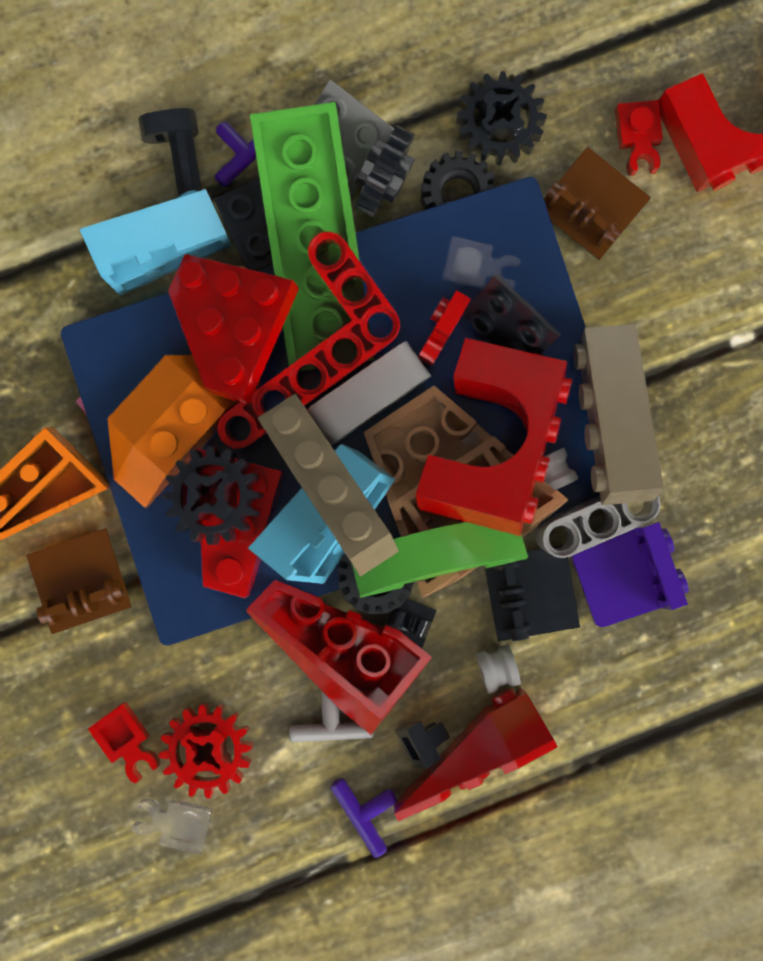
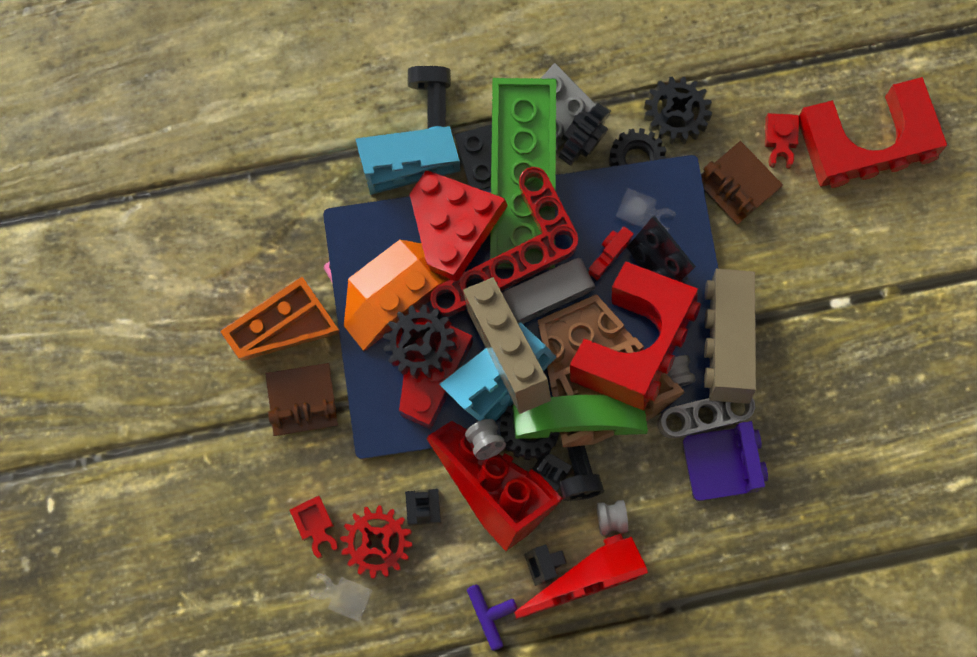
camera: 15 degrees right, 10 degrees down
dark purple piece [214,121,256,187] -> none
light grey piece [289,691,374,742] -> none
black hinge [484,545,580,642] -> none
none -> black tile [405,489,441,526]
none -> light grey wheel [465,419,506,460]
none -> black piece [559,445,604,501]

